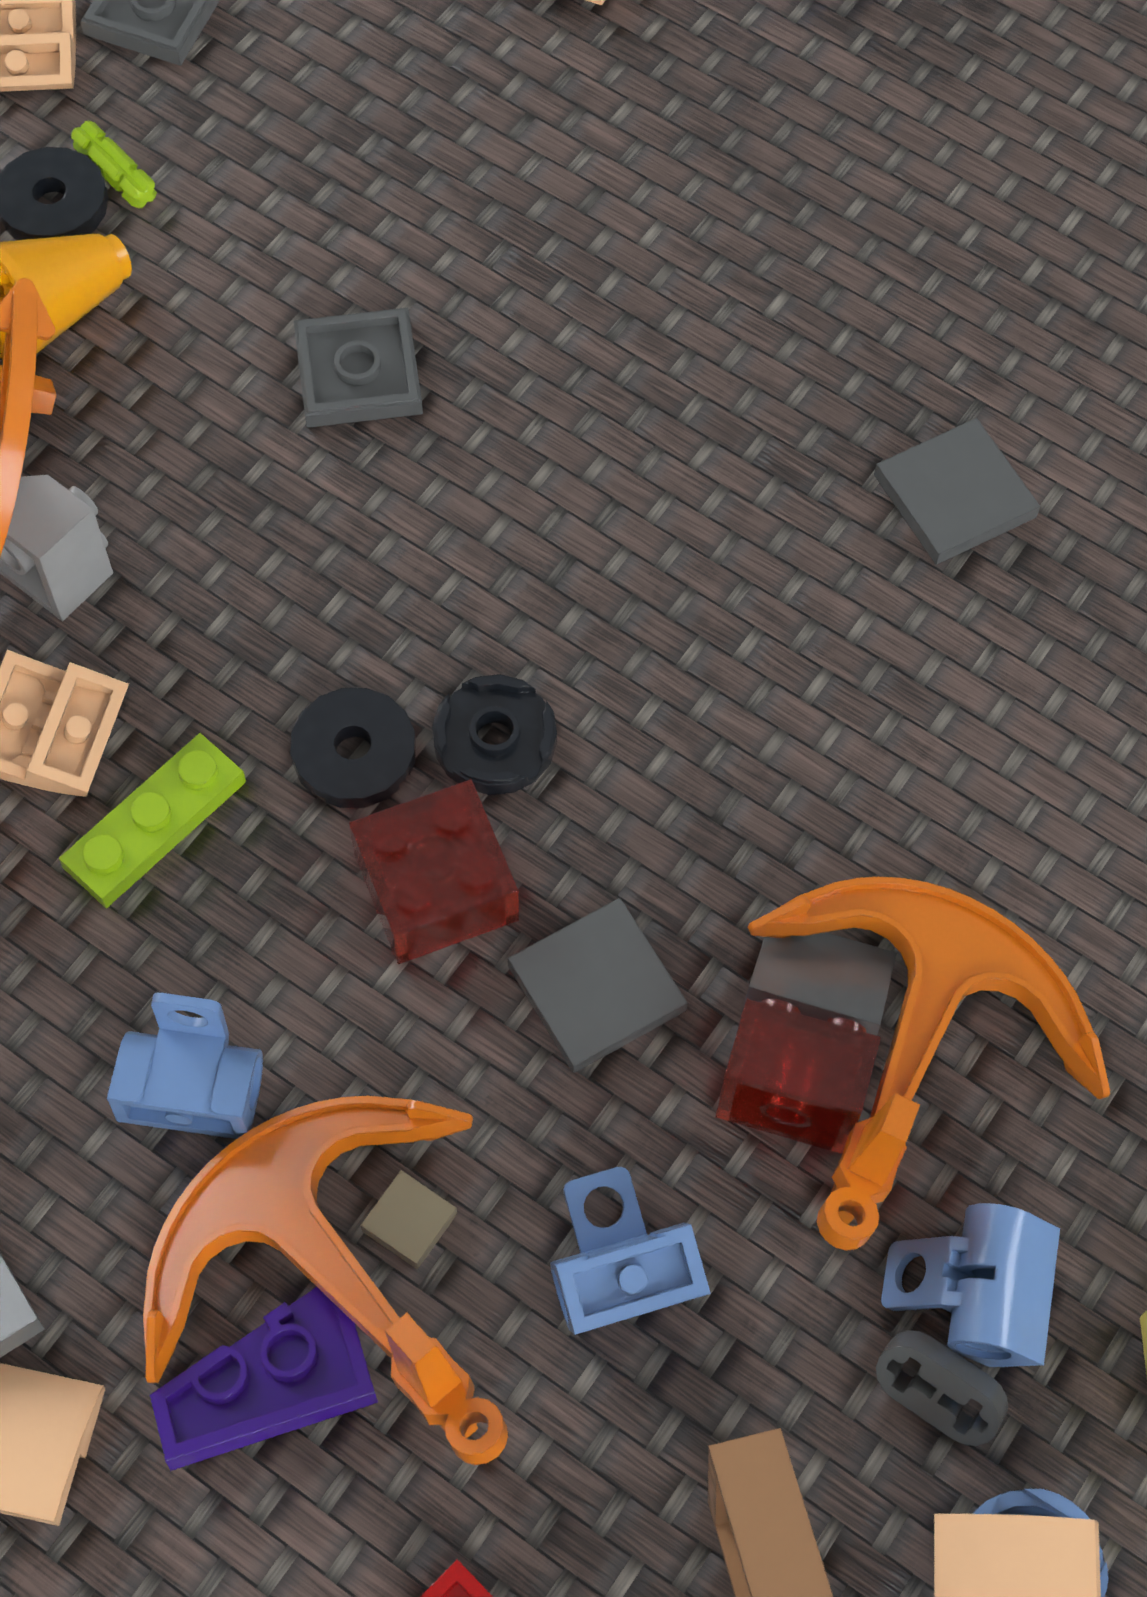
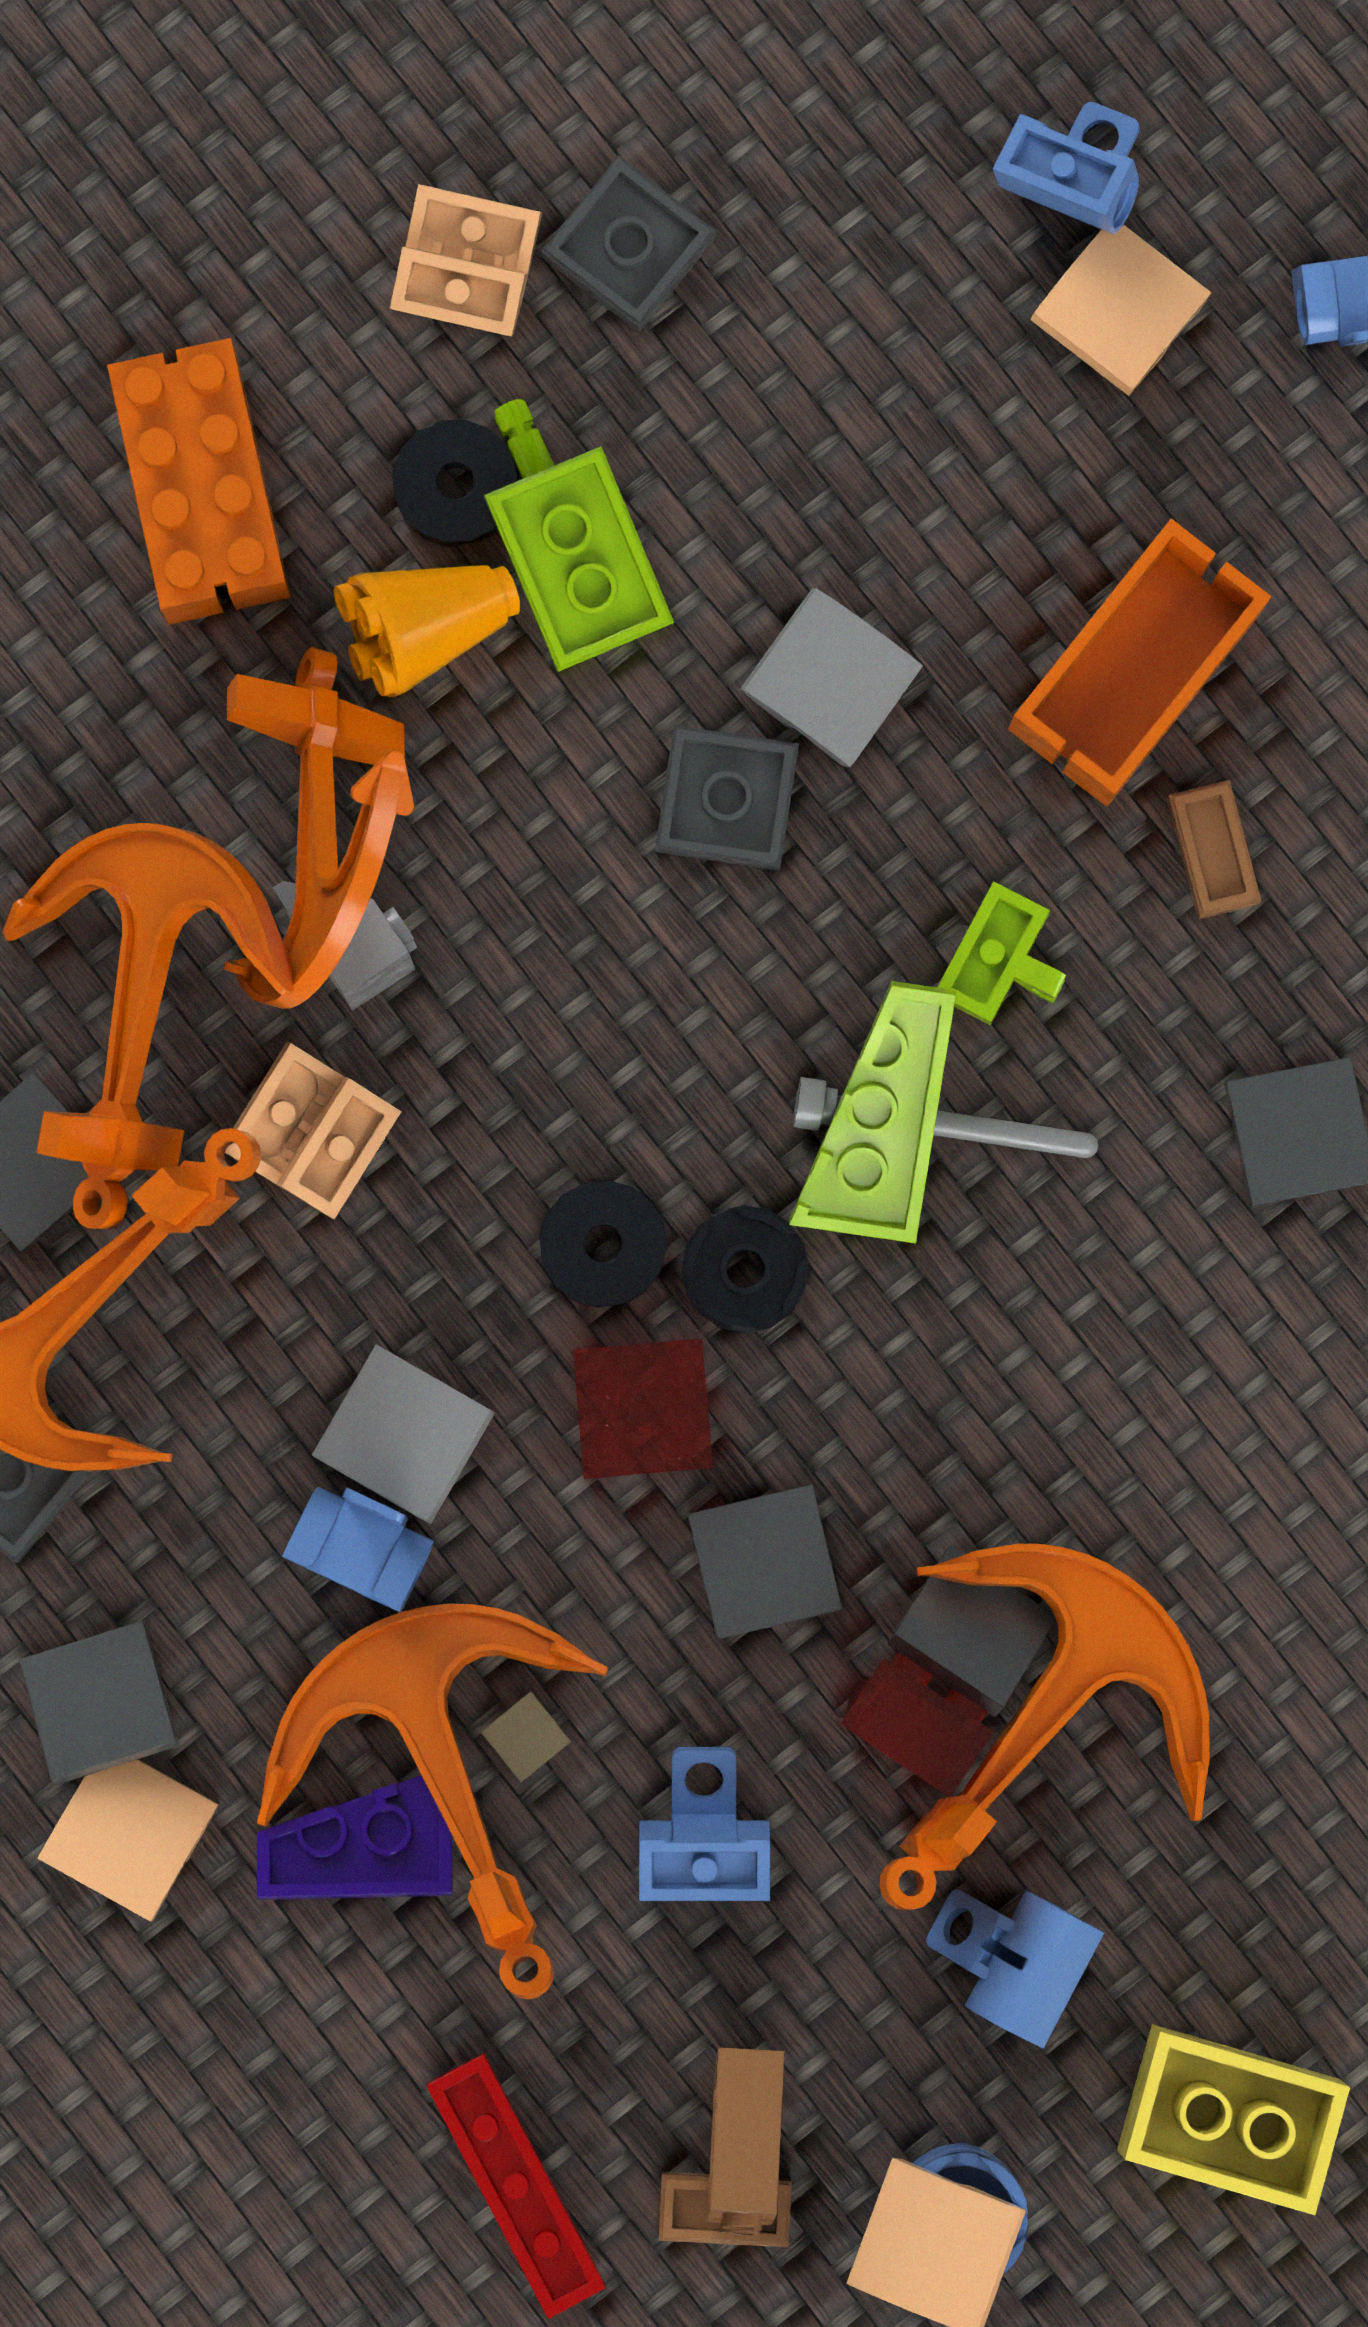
camera: 15 degrees right, 20 degrees up
lime plate [59,733,246,909] -> none
dark grey beam [876,1330,1008,1446] -> none
none -> light grey slope [312,1344,495,1524]
none -> lime tile [484,446,674,672]
none -> light grey slope [739,588,923,767]
none -> lime wing [789,981,956,1244]
none -> light grey piece [793,1077,1098,1158]
none -> lime plate [937,881,1066,1026]
none -> orange piece [1008,519,1272,807]
none -> medium nougat tile [1166,780,1262,920]

